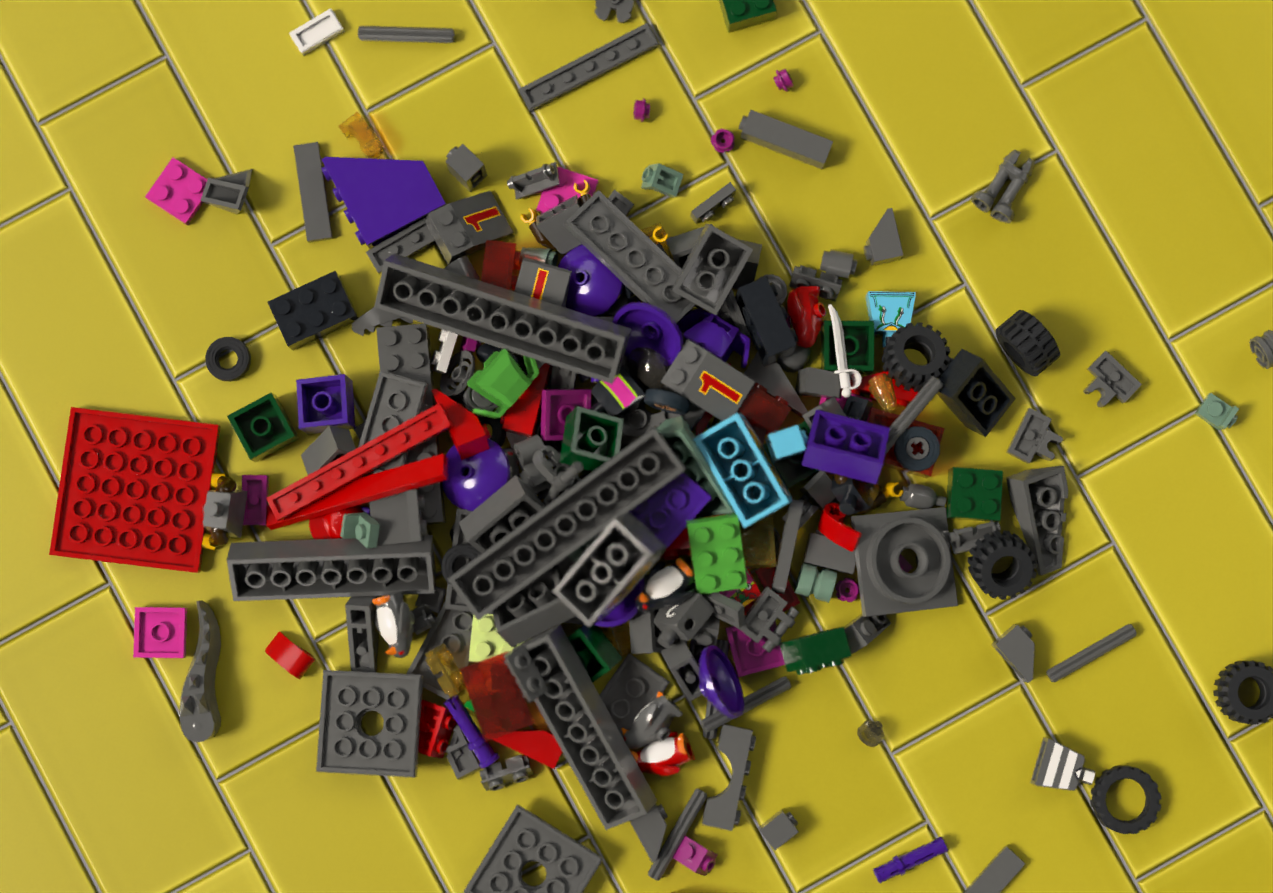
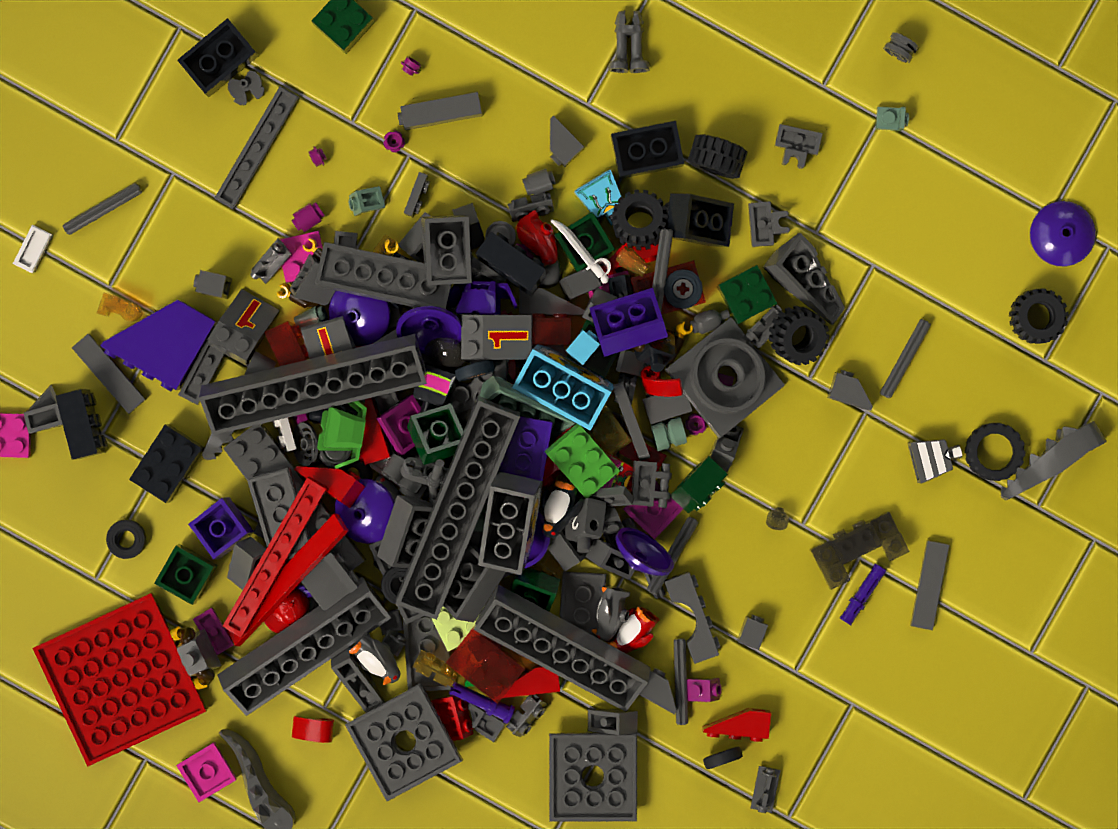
camera: 25 degrees left, 5 degrees up
sand green bracket [341,512,380,548] -> none
dark grey hinge [504,645,548,702] -> none
none -> black brick [55,389,107,460]
none -> magenta brick [291,202,325,232]
none -> dark grey slope [588,709,638,736]
none -> black brick [611,121,684,179]
none -> clear smoke bracket [810,512,910,590]
none -> dark grey animal [1001,421,1107,500]

